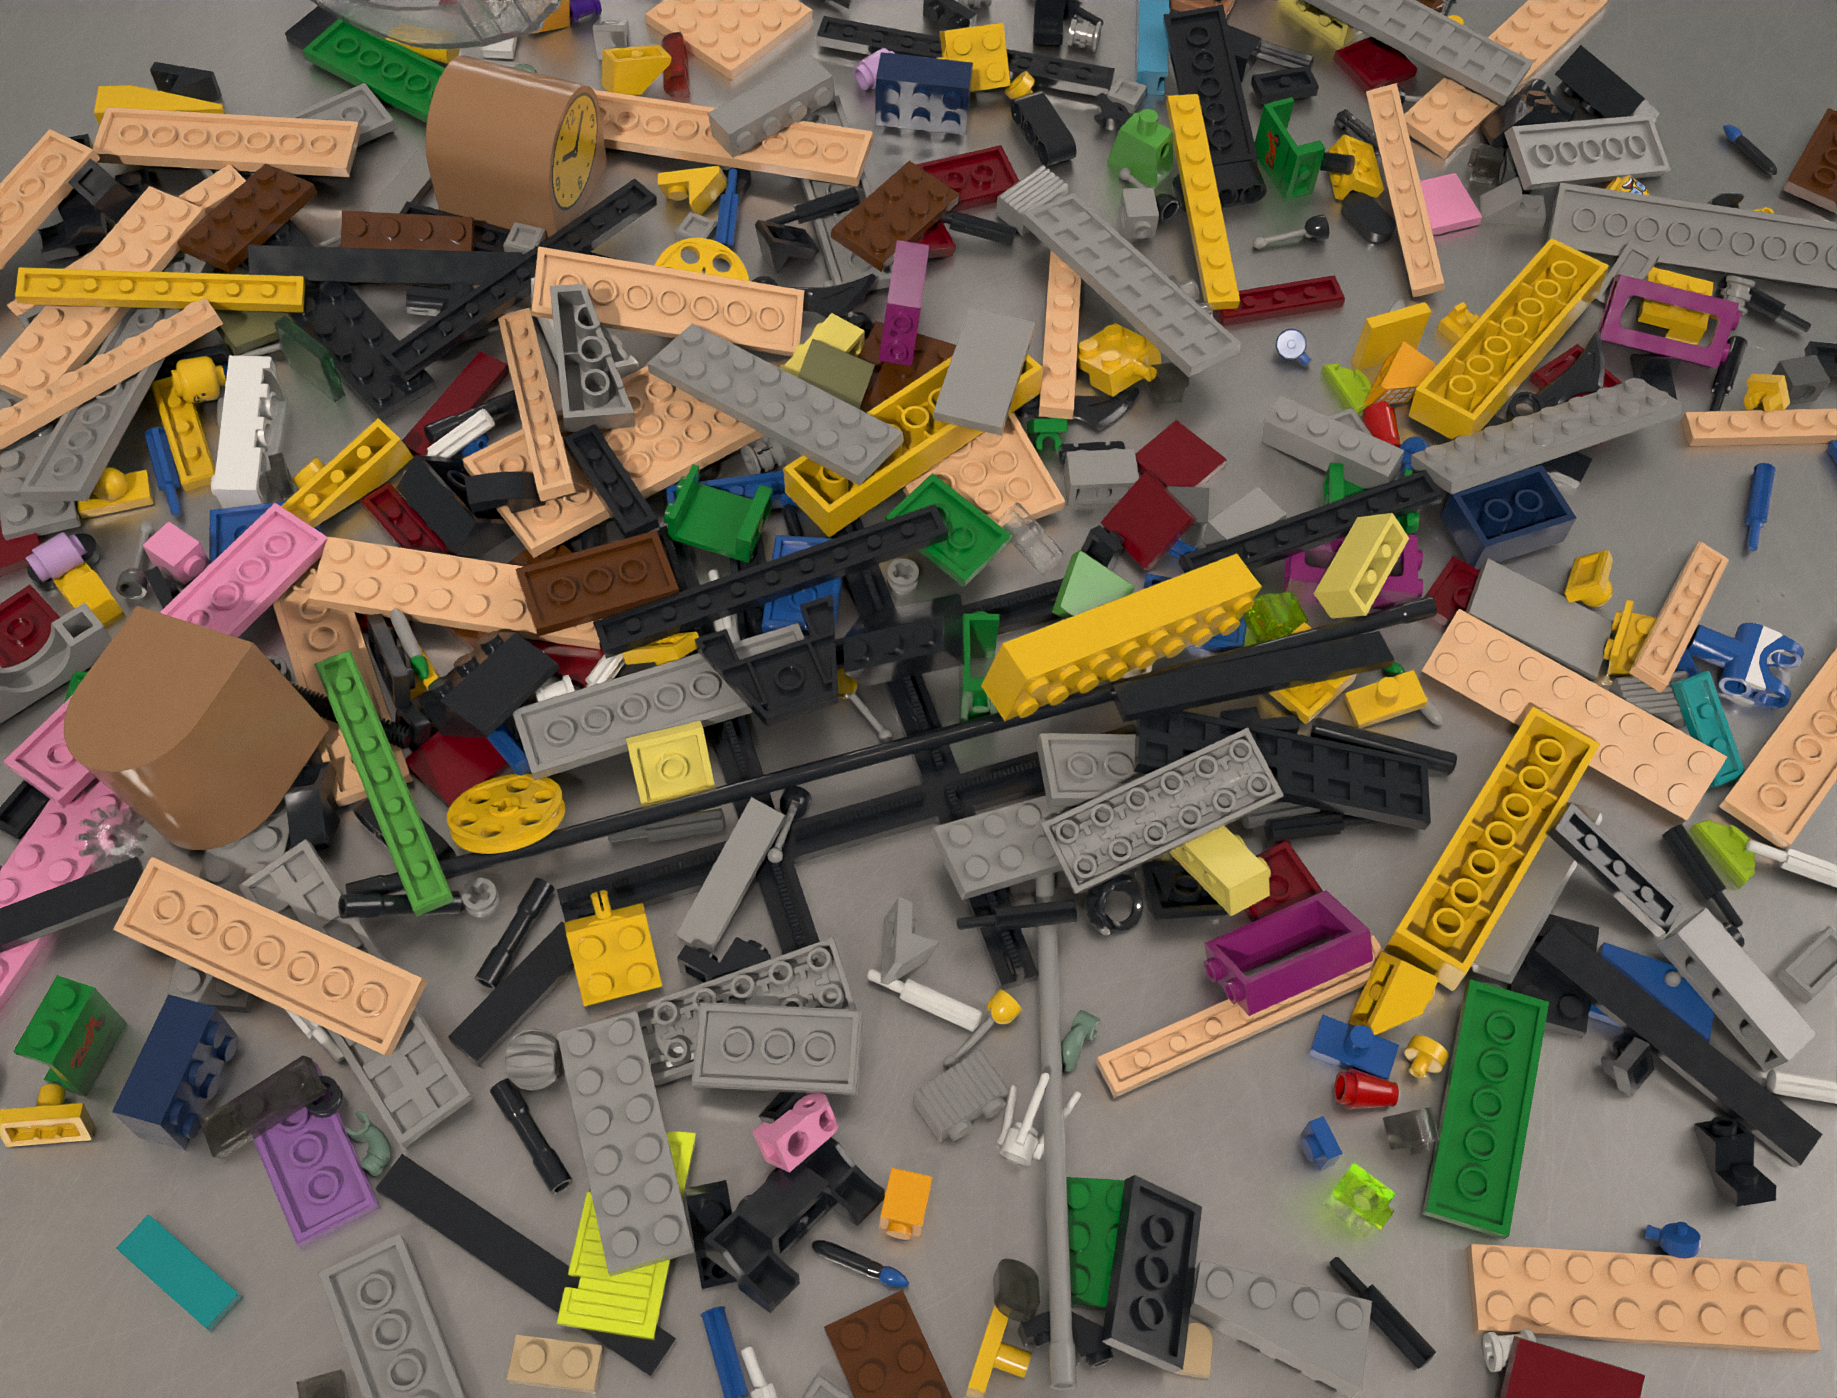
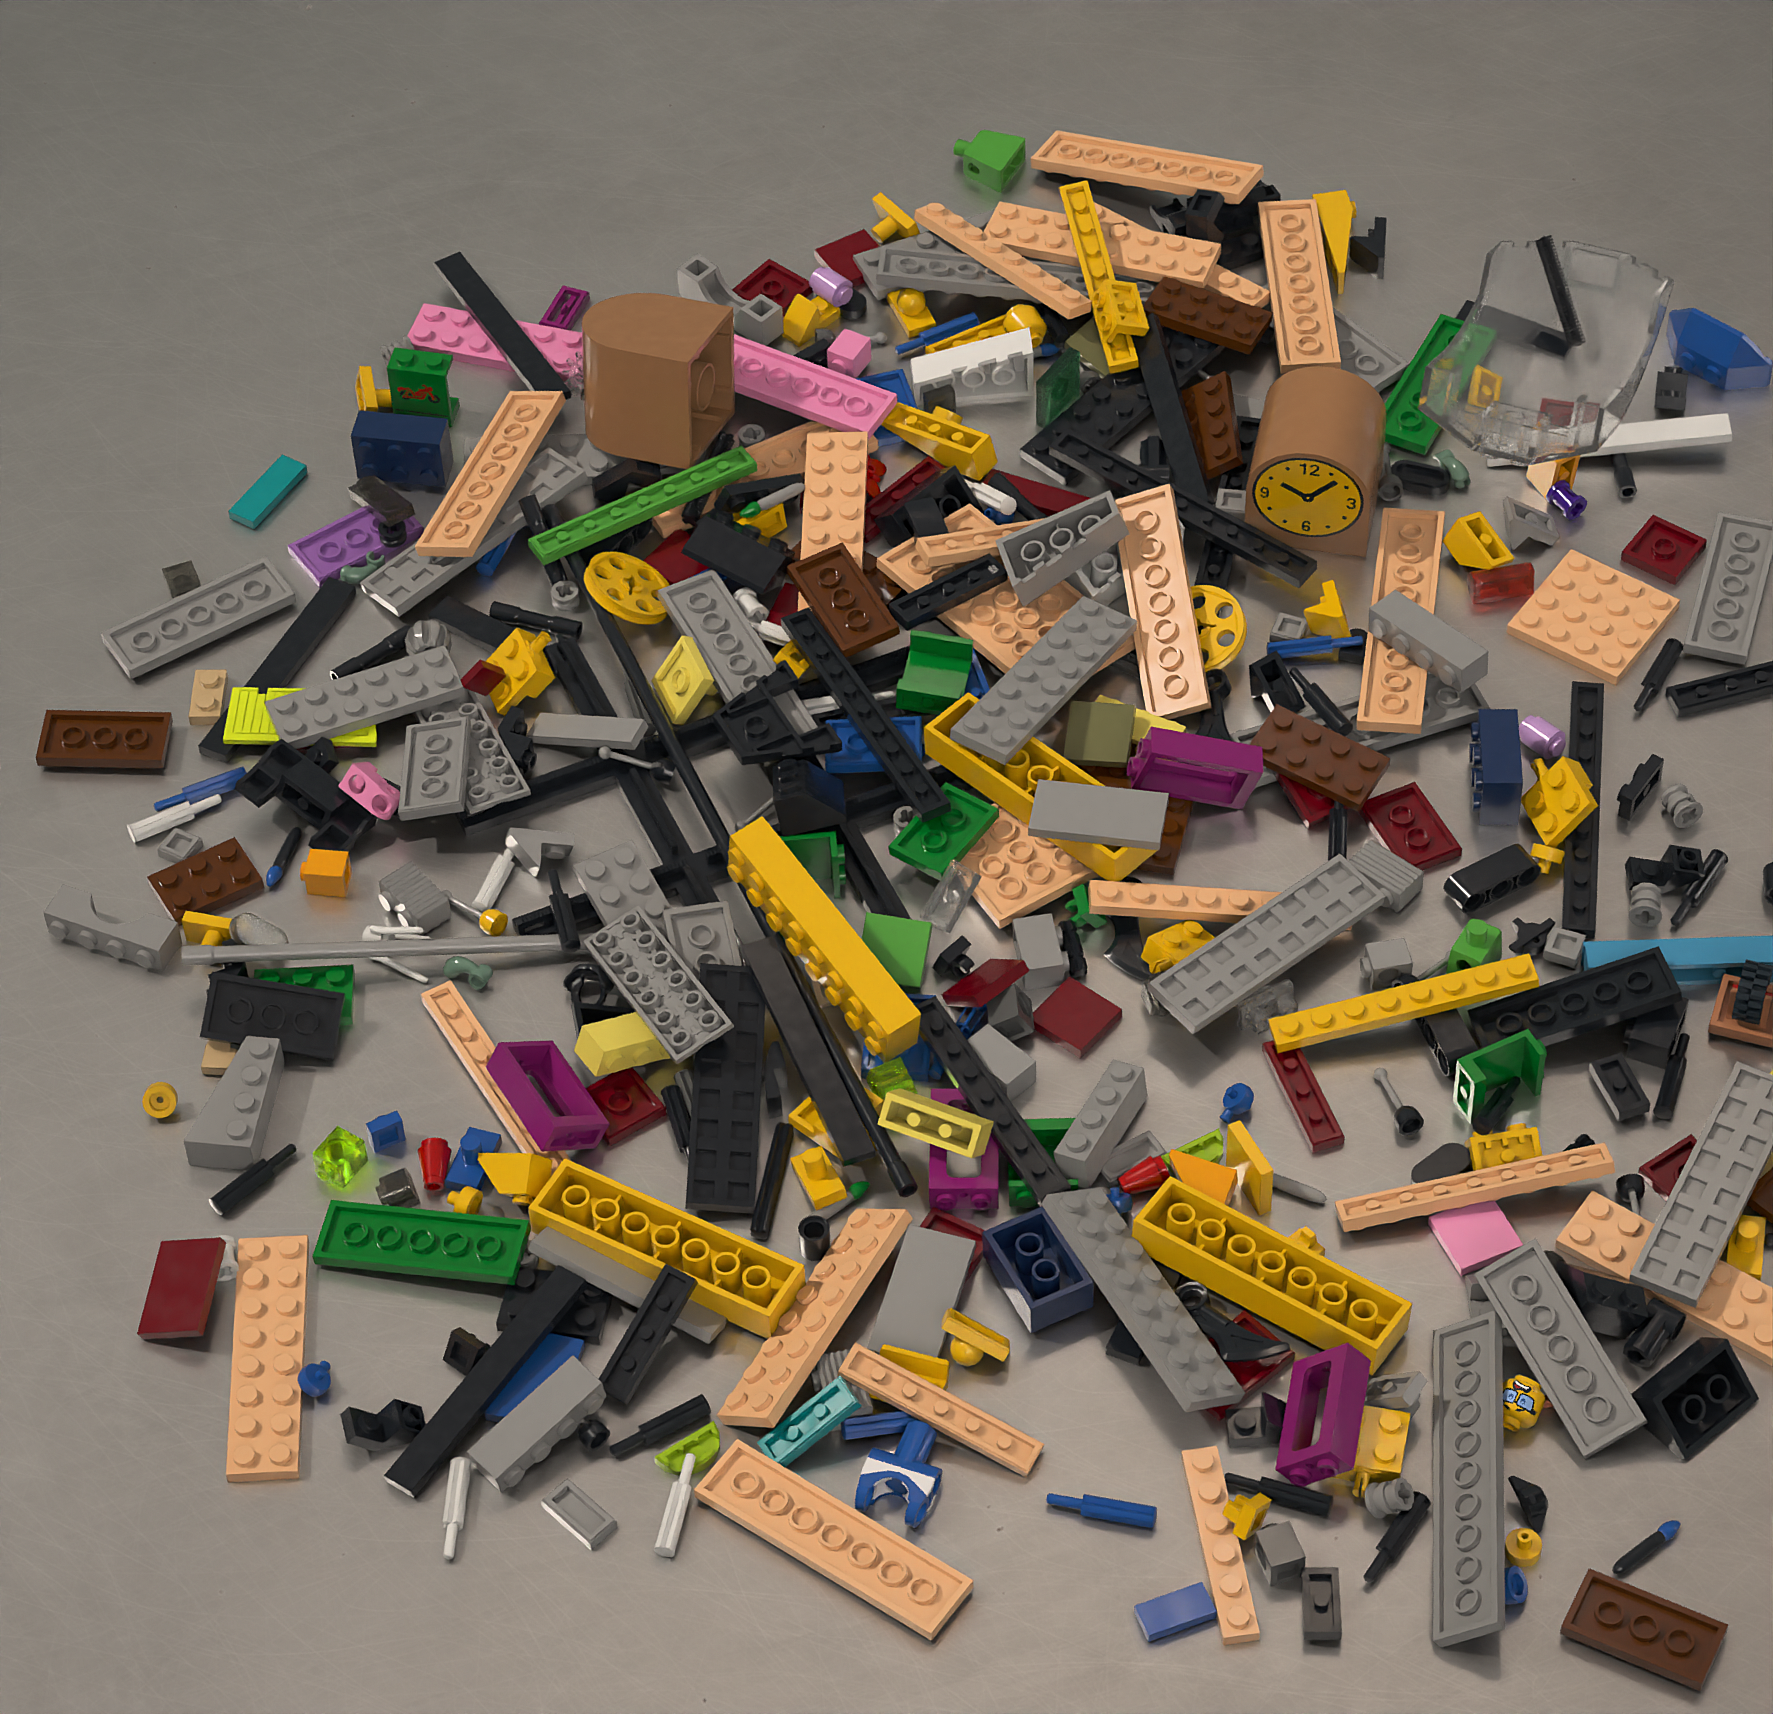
camera: 90 degrees right, 10 degrees down
none -> dark red tile [460,659,506,696]
none -> black beam [798,1215,831,1261]
none -> yellow bracket [1092,279,1149,343]

